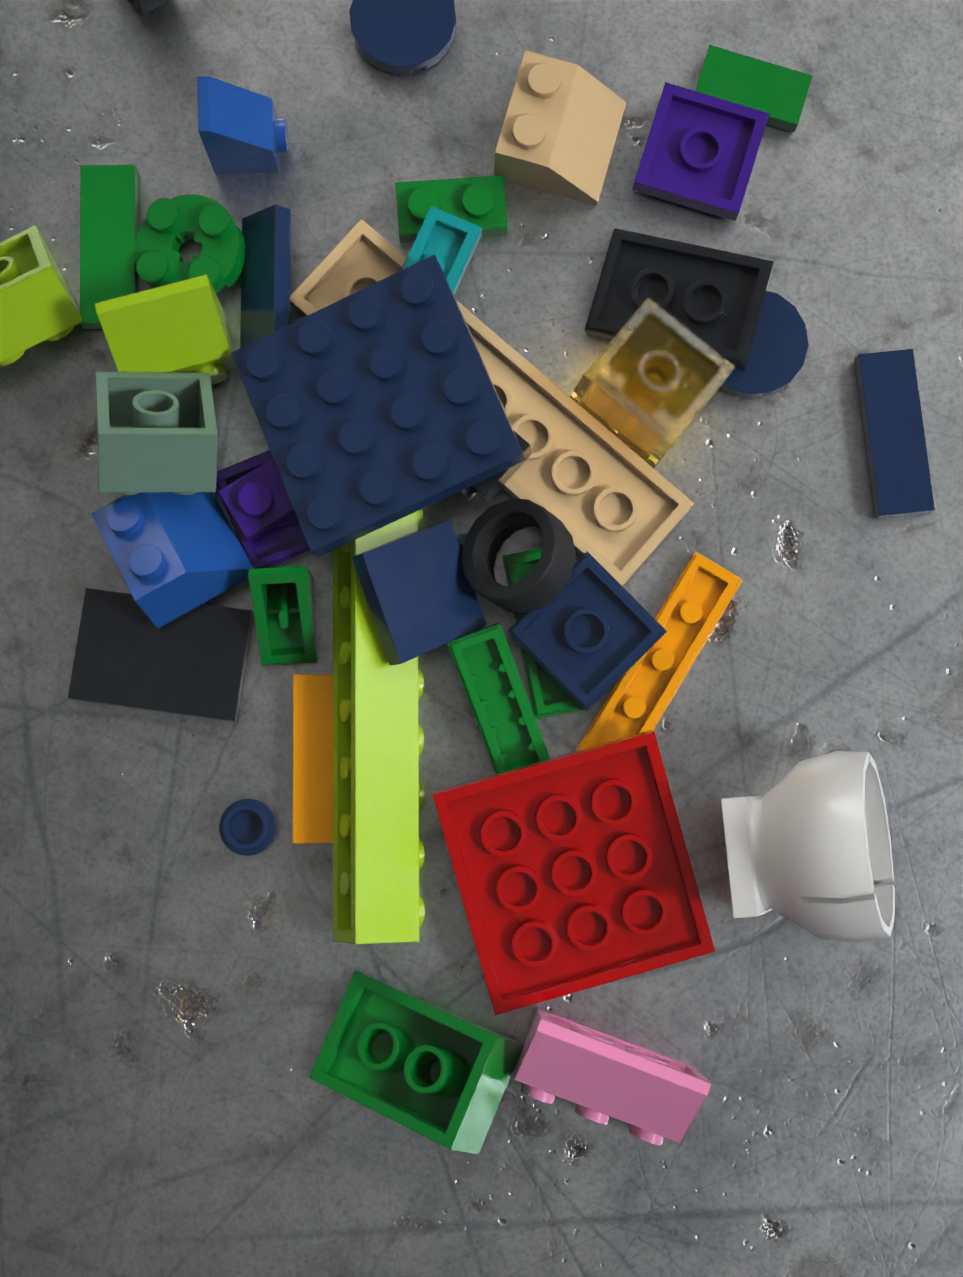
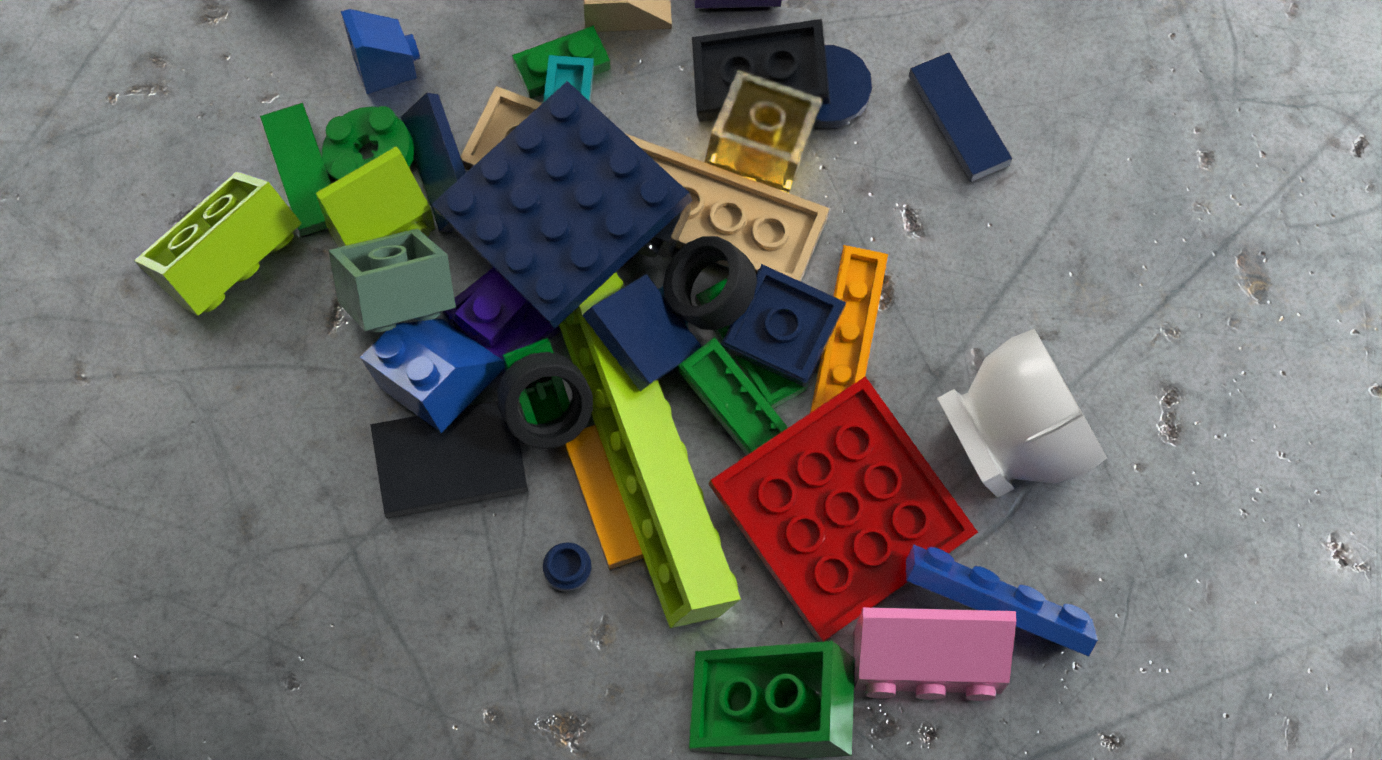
camera: 20 degrees left, 15 degrees down
none -> black tyre [497,352,593,449]
none -> blue plate [906,545,1098,657]

